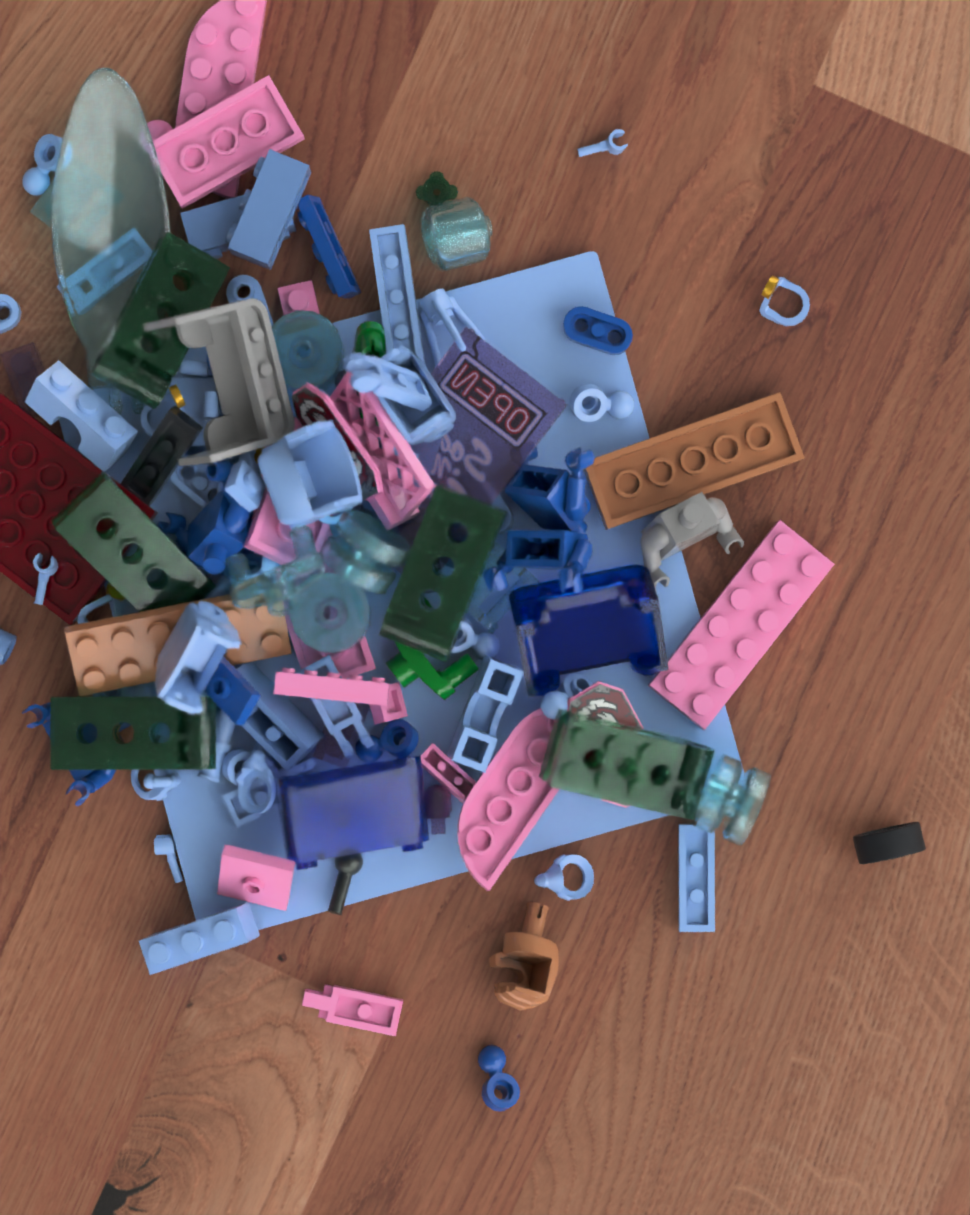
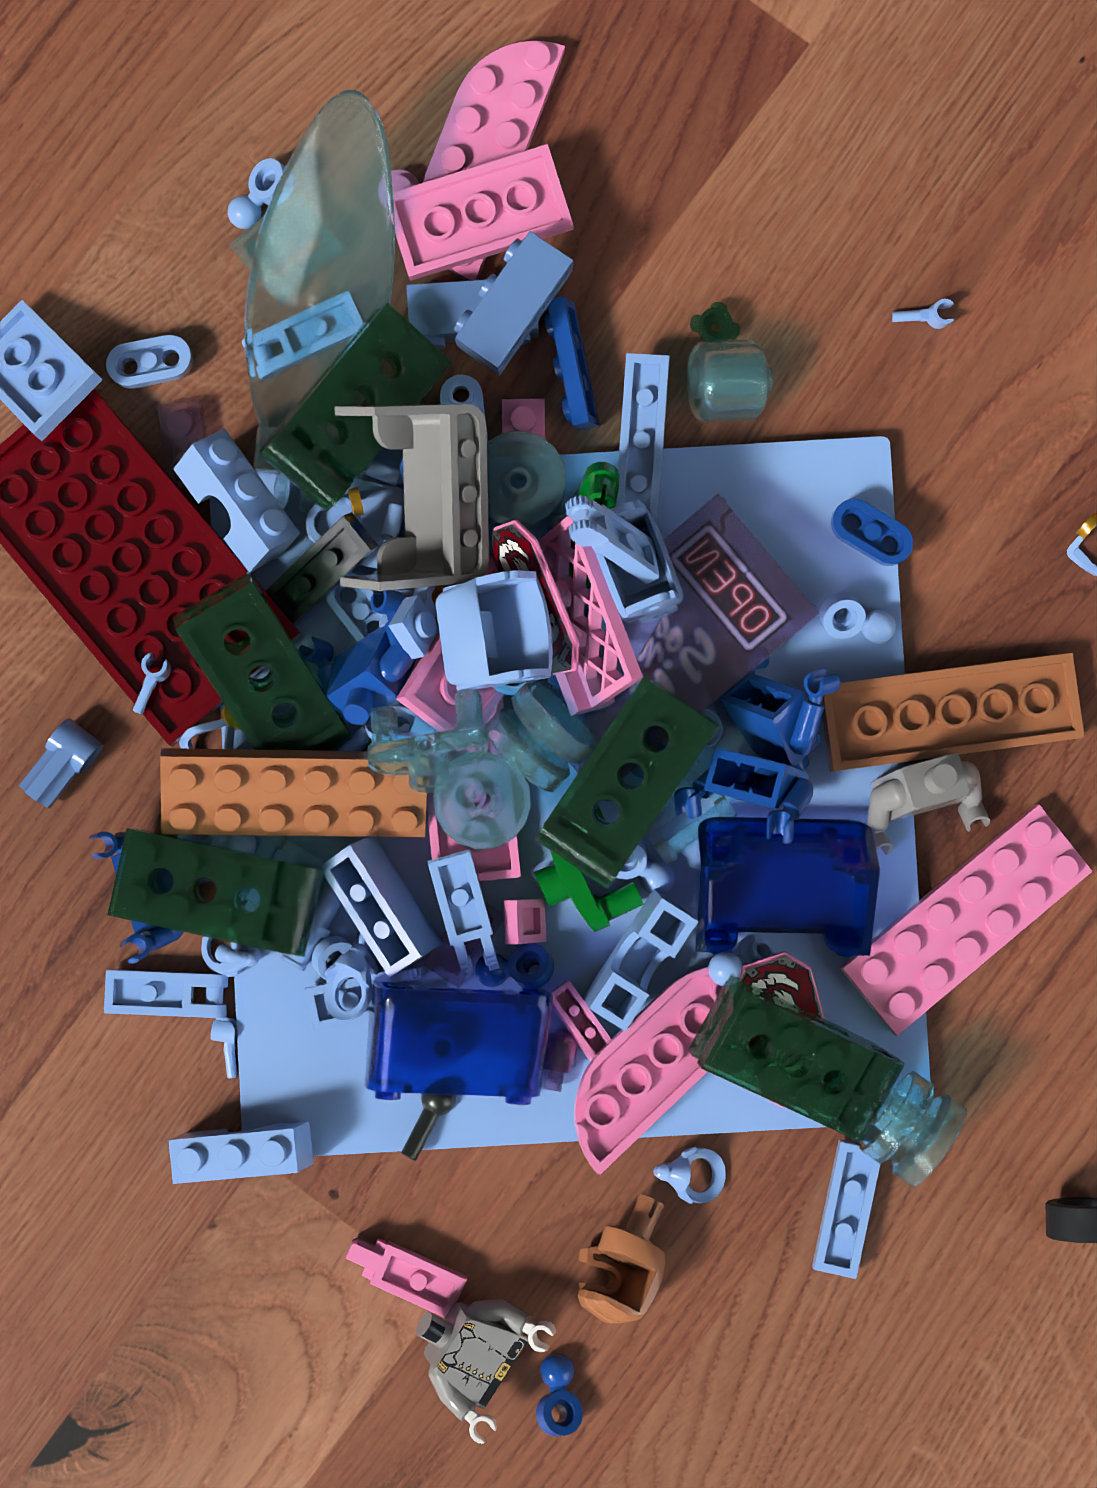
camera: 15 degrees right, 0 degrees up
light blue piece [155,601,241,714] -> none
blue plate [204,656,261,725] -> none
bright pink plate [217,844,295,911] -> none
bright pink piece [274,668,390,706] -> none
light blue plant [419,288,485,381] -> none
none -> light blue plate [104,969,228,1018]
none -> light grey torso [416,1299,556,1444]

